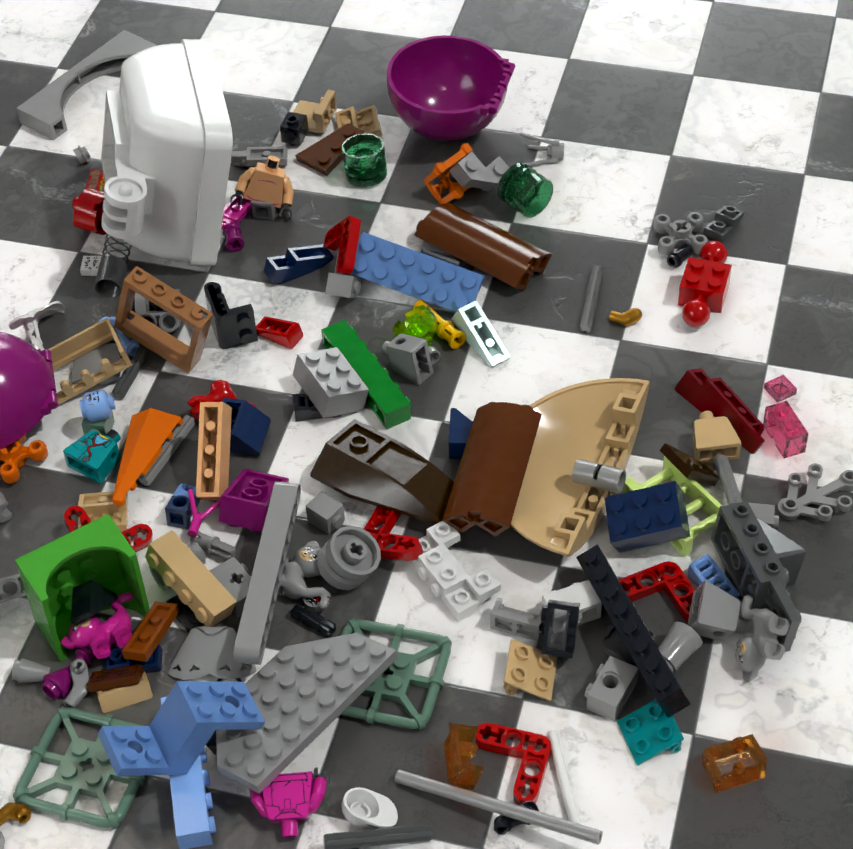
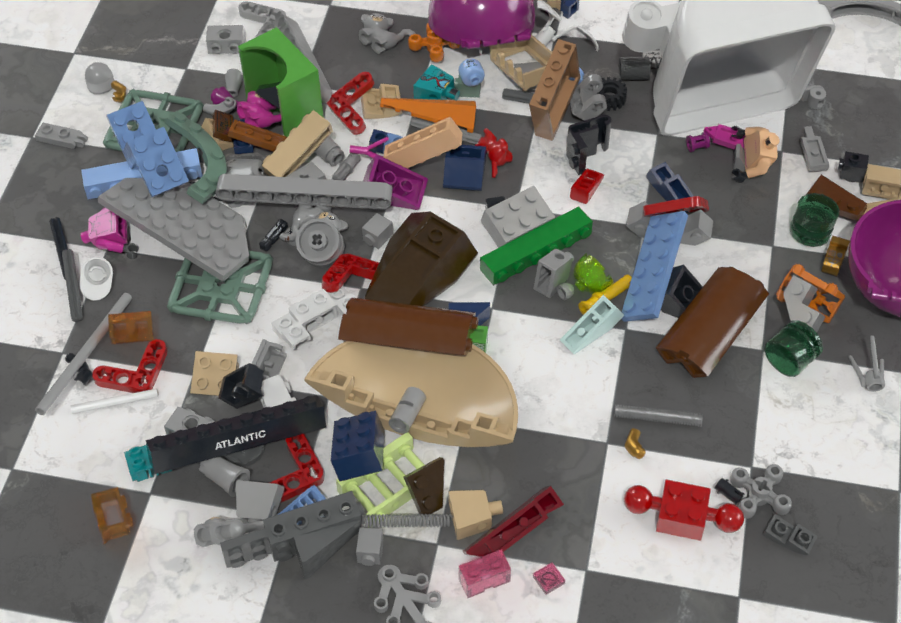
camera: 85 degrees right, 5 degrees up
none -> sand green plate [165,111,227,204]
none -> pearl gold leg [821,235,850,276]

